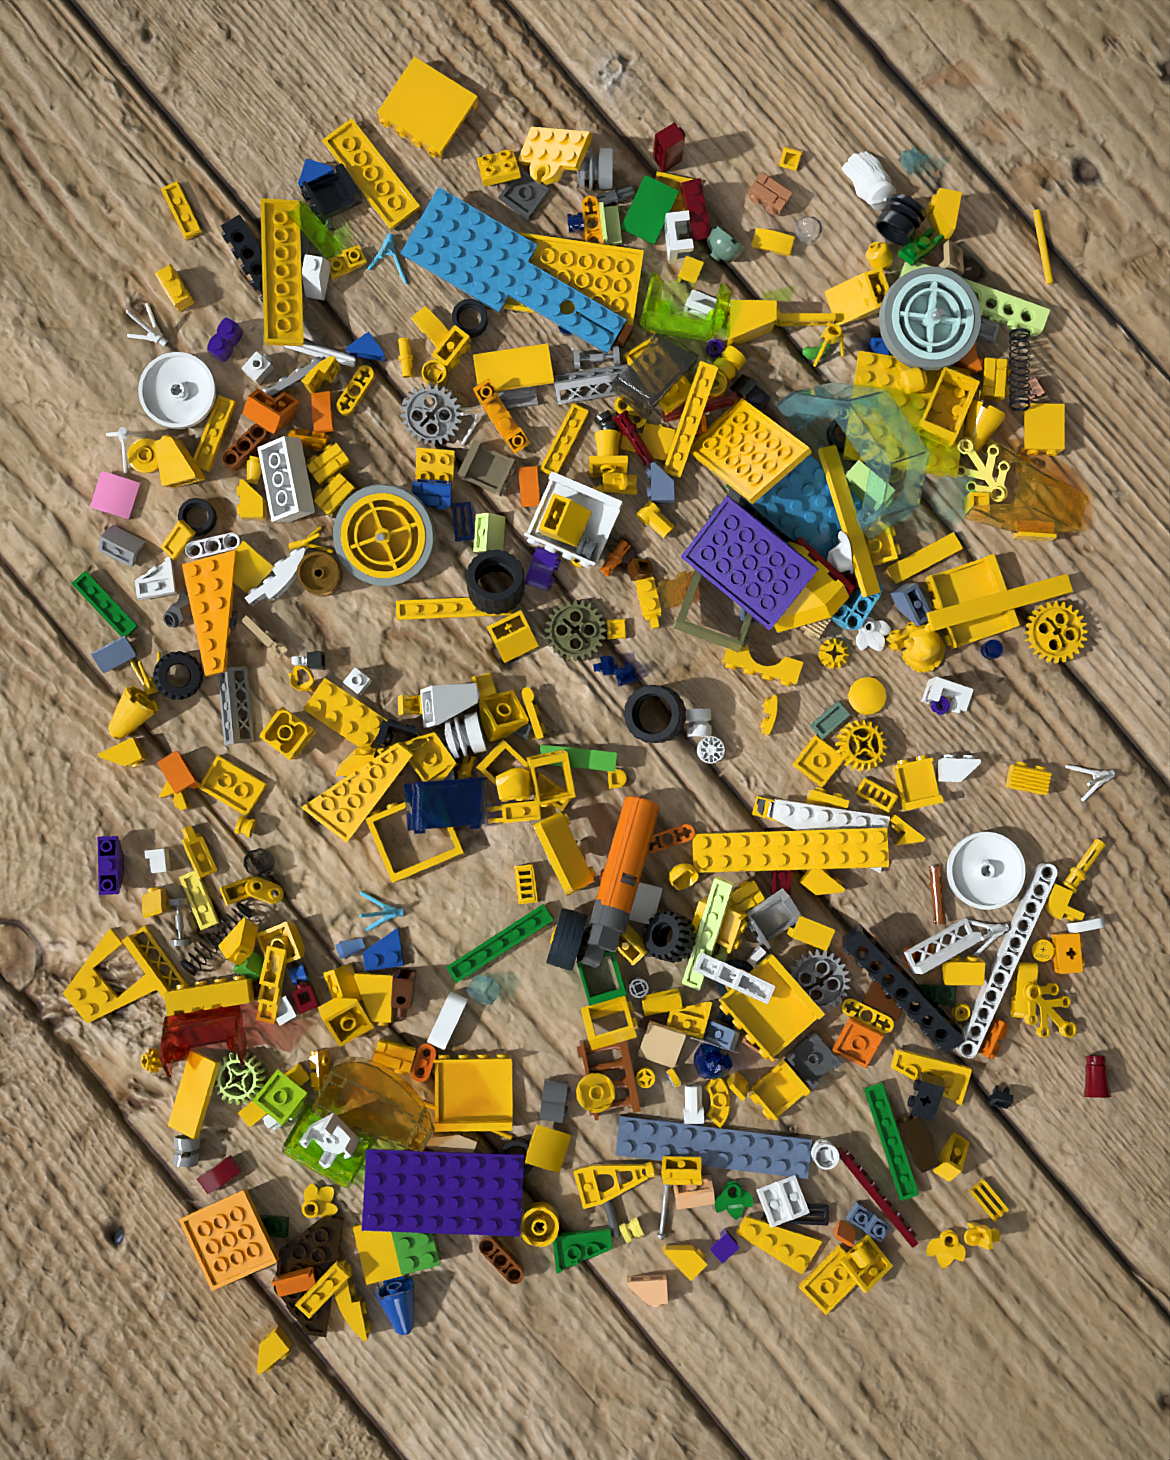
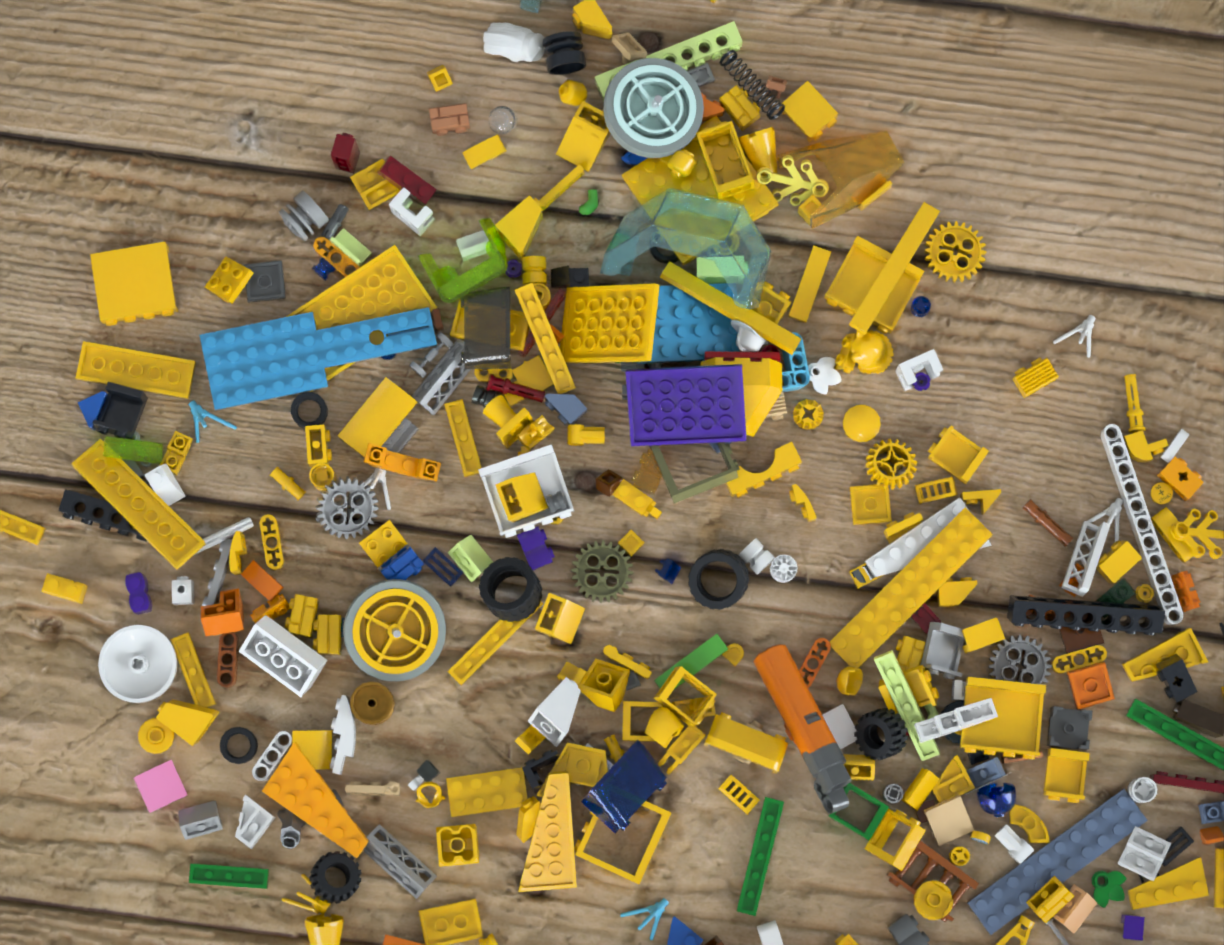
camera: 40 degrees left, 5 degrees down
sand blue slope [91,635,137,674] -> none
white plant [106,427,146,473] -> none
white plant [126,303,168,347] -> none
yellow tile [160,519,196,560] -> none
yellow slope [236,479,267,521] -> none
yellow cone [246,456,262,485] -> none
yellow plant [289,526,333,553] -> none
white brick [343,668,373,696] -> none
blue slope [346,331,386,362] -> none
yellow slope [411,306,449,348] -> none
white wheel [445,711,487,759] -> none
dark tan panel [458,440,518,496] -> none
clear light blue panel [466,975,501,1005] -> none
yellow plate [517,127,593,185] -> none
orange slope [518,466,540,507] -> none
black wheel [546,908,588,970] -> none
clear blue tile [593,655,616,676] -> none
orange pin [599,539,631,577] -> none
green tile [621,175,679,245] -> none
yellow panel [677,256,704,284] -> none
sand green cylinder [707,224,745,262] -> none
yellow slope [726,1071,749,1101] -> none
sand green tile [809,700,851,740] -> none
yellow plant [813,323,845,367] -> none
sand blue slope [890,583,931,626] -> none
green hinge [897,227,944,266] -> none
white slope [937,755,981,782] -> none
white dish [947,832,1025,910] -> none

